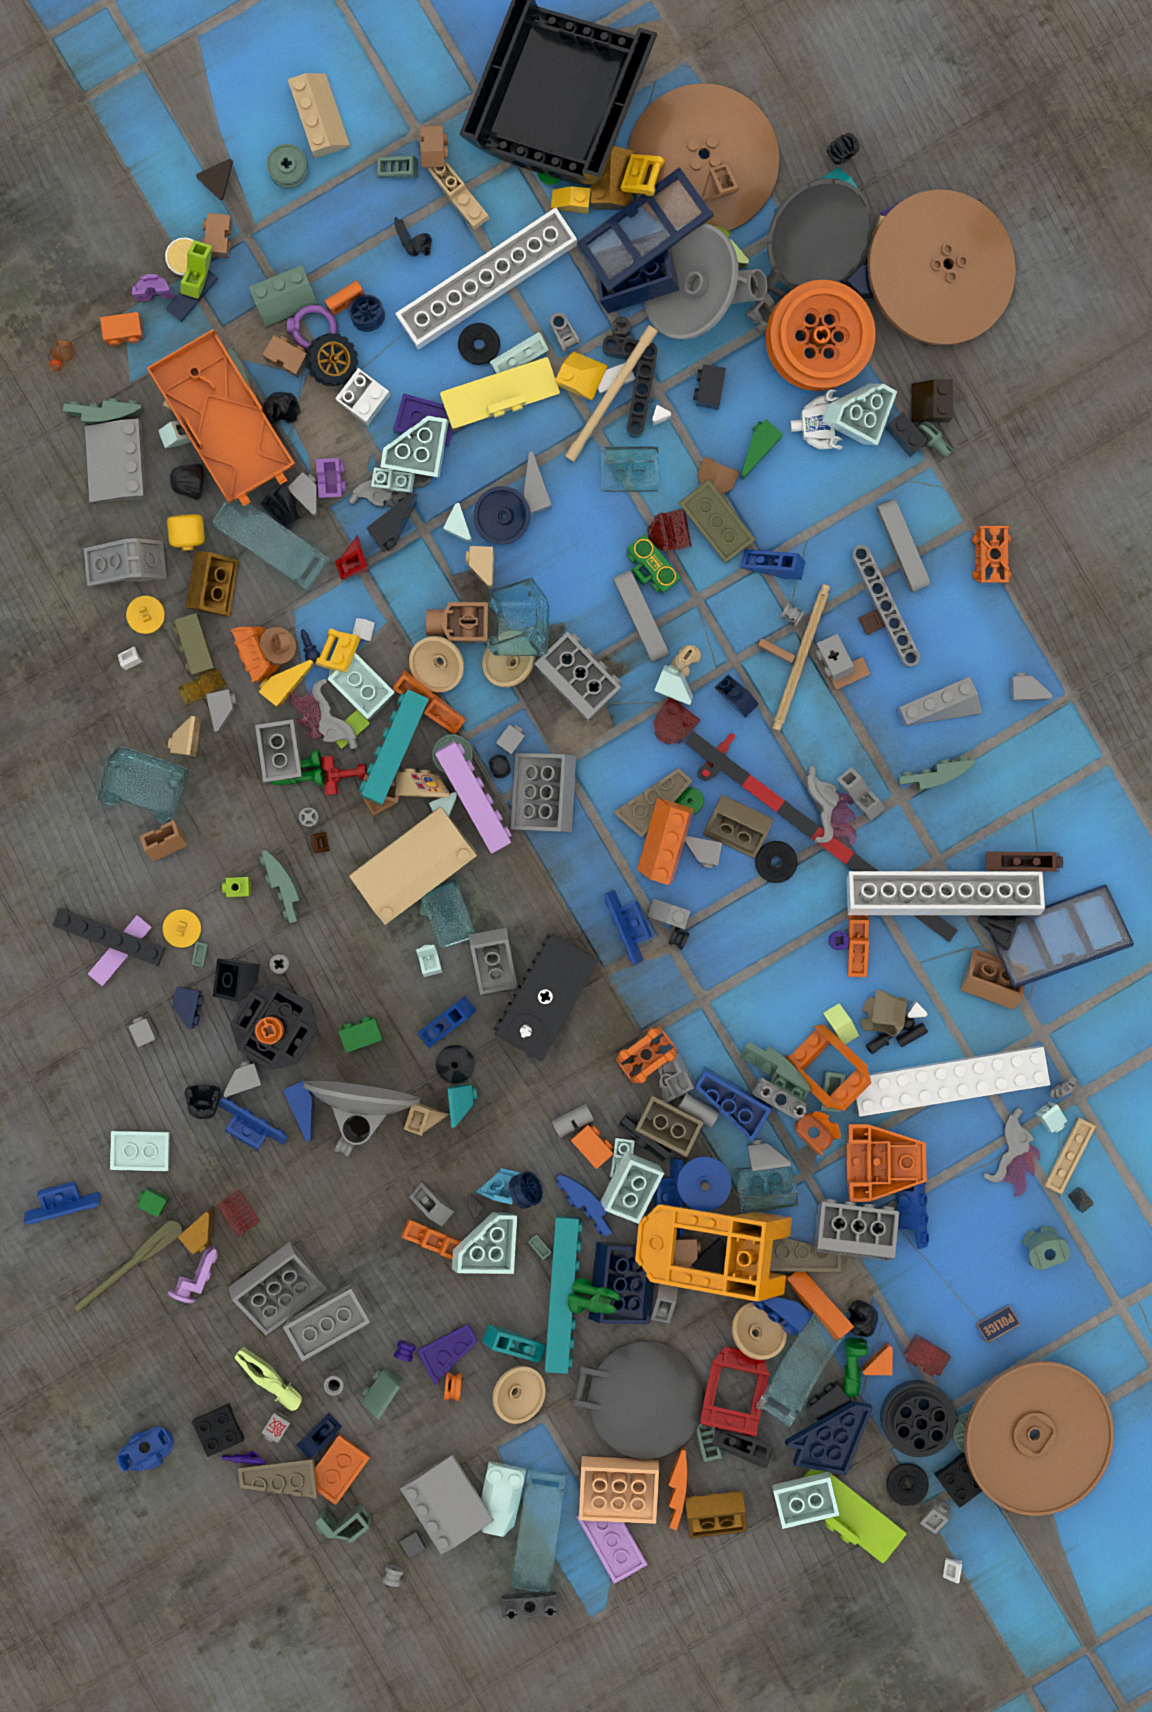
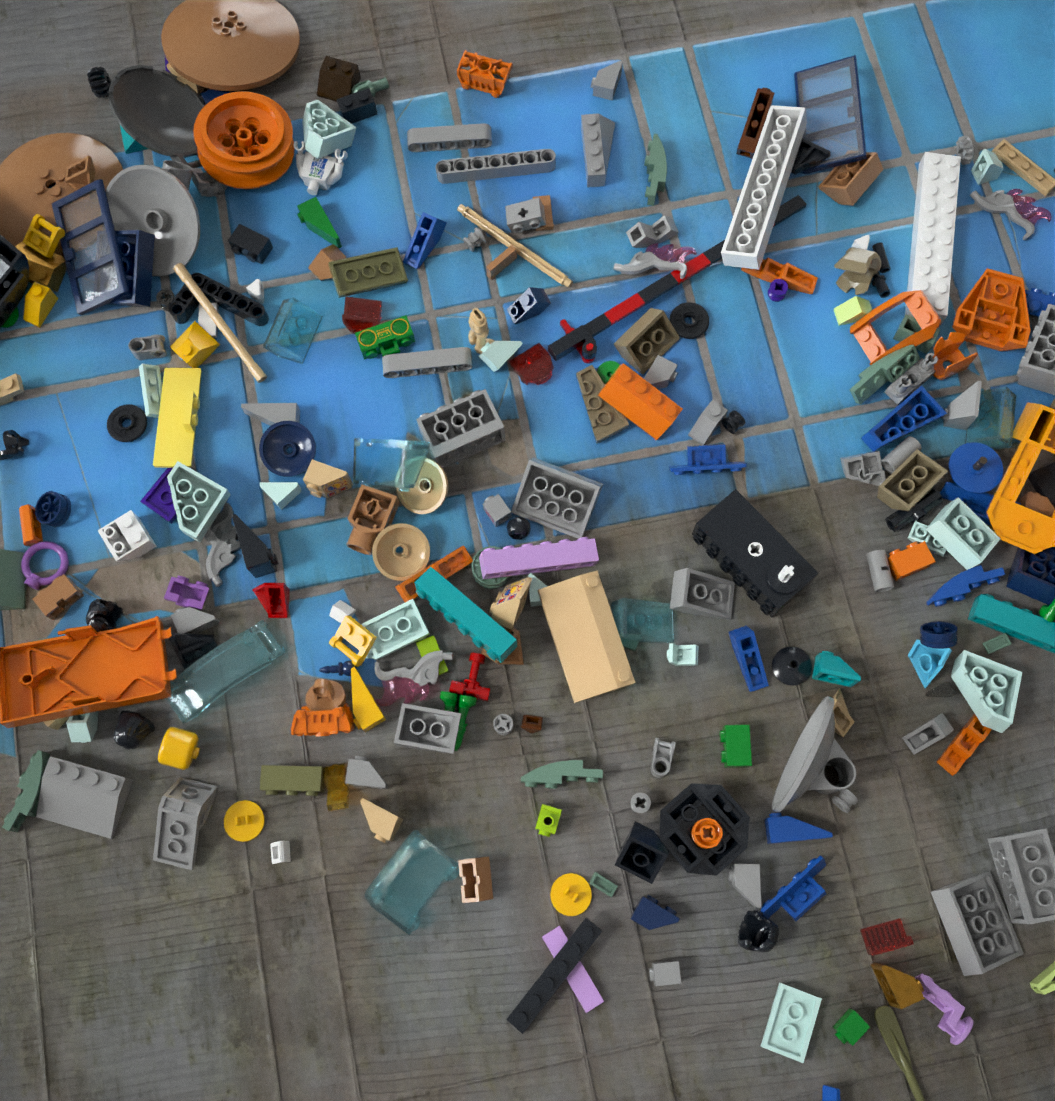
camera: 65 degrees left, 15 degrees down
pearl gold slope [186,551,239,616] -> none
black wheel [305,333,358,386] -> none
light aqua slope [371,468,415,493] -> none
white brick [395,208,577,350] -> none
orange piece [615,1026,678,1084] -> none
reddish brown tile [858,610,884,636] -> none
none -> light grey piece [650,738,676,778]

